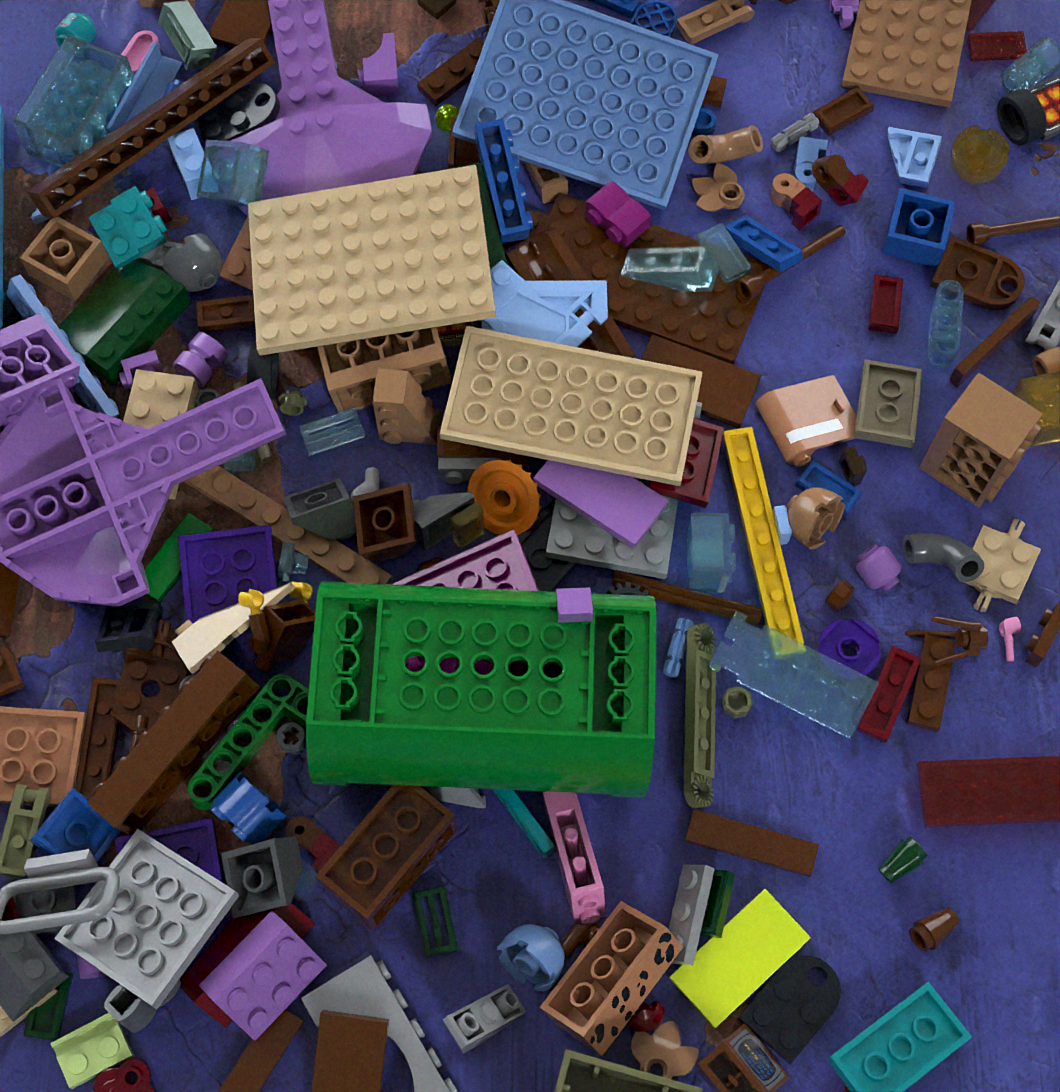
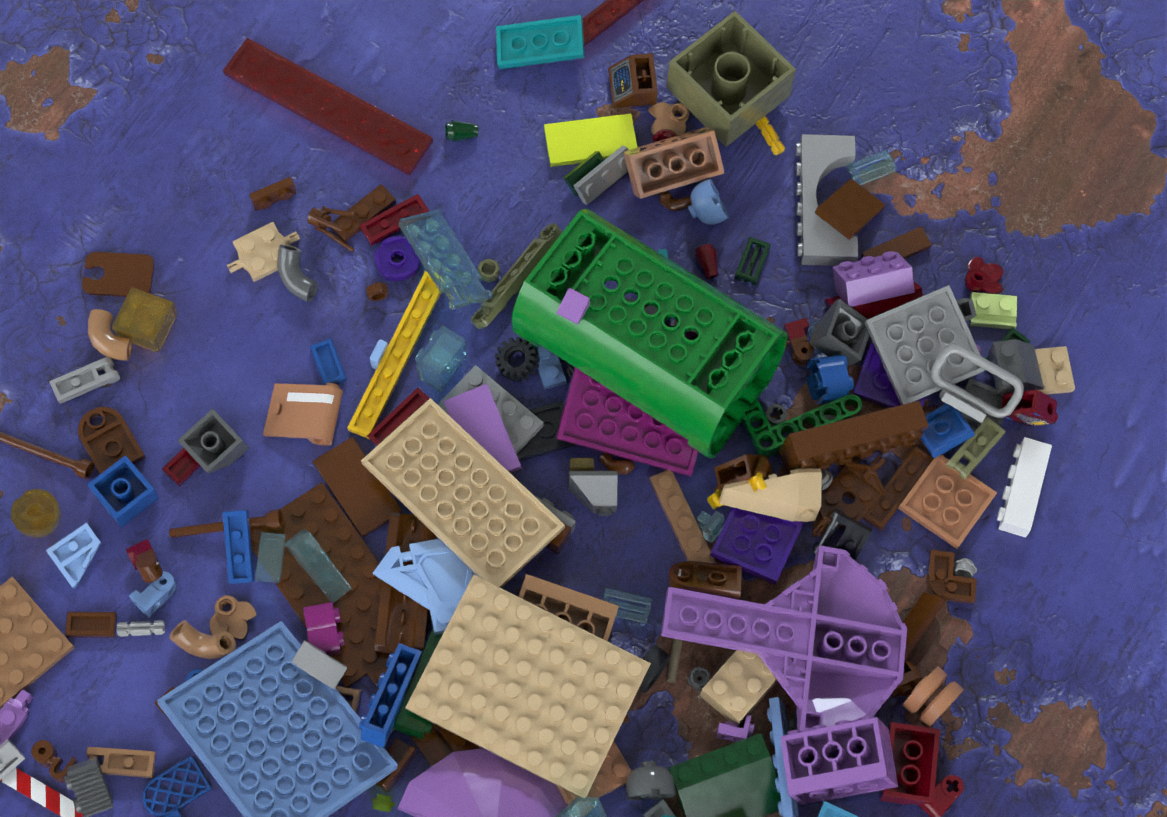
camera: 150 degrees left, 0 degrees up
green tile [144,513,215,603] -> none
medium lavender wheel [173,332,228,388] -> none
reddish brown plate [196,295,255,332] -> none
olive plate [278,390,307,416] -> none
dark grey slope [283,478,356,540] -> none
reddish brown brick [316,785,457,932] -> none
light grey arm [350,467,380,508] -> none
reddish brown slope [353,483,417,563] -> none
medium nougat wedge [372,368,442,445] -> none
light grey slope [443,984,526,1054] -> none
orange gear [467,458,542,535] -> none
bright pink slope [543,791,606,925] -> none
reddish brown axle [612,570,762,625] -> none
medium blue axle [662,618,694,678] -> none
reddish brown tile [685,809,819,877] -> none
black plate [738,955,841,1065] -> none
leg [770,173,822,231] -> none
medium nougat cylinder [787,487,845,550] -> none
dark brown plate [839,446,867,486] -> none
dark tan tile [854,359,923,448] -> none
medium lavender head [855,544,902,591] -> none
reddish brown cone [909,907,960,952] -> none
medium nougat brick [919,372,1043,508] -> none
clear light blue beam [928,280,964,368] -> none
reddish brown tile [950,296,1041,388] -> none
bright pink hand [999,617,1021,662] -> none
none -> dark grey slope [177,408,250,474]
none -> light grey slope [291,640,347,689]
none -> reddish brown plate [668,561,742,600]
none -> dark red cone [694,244,719,279]

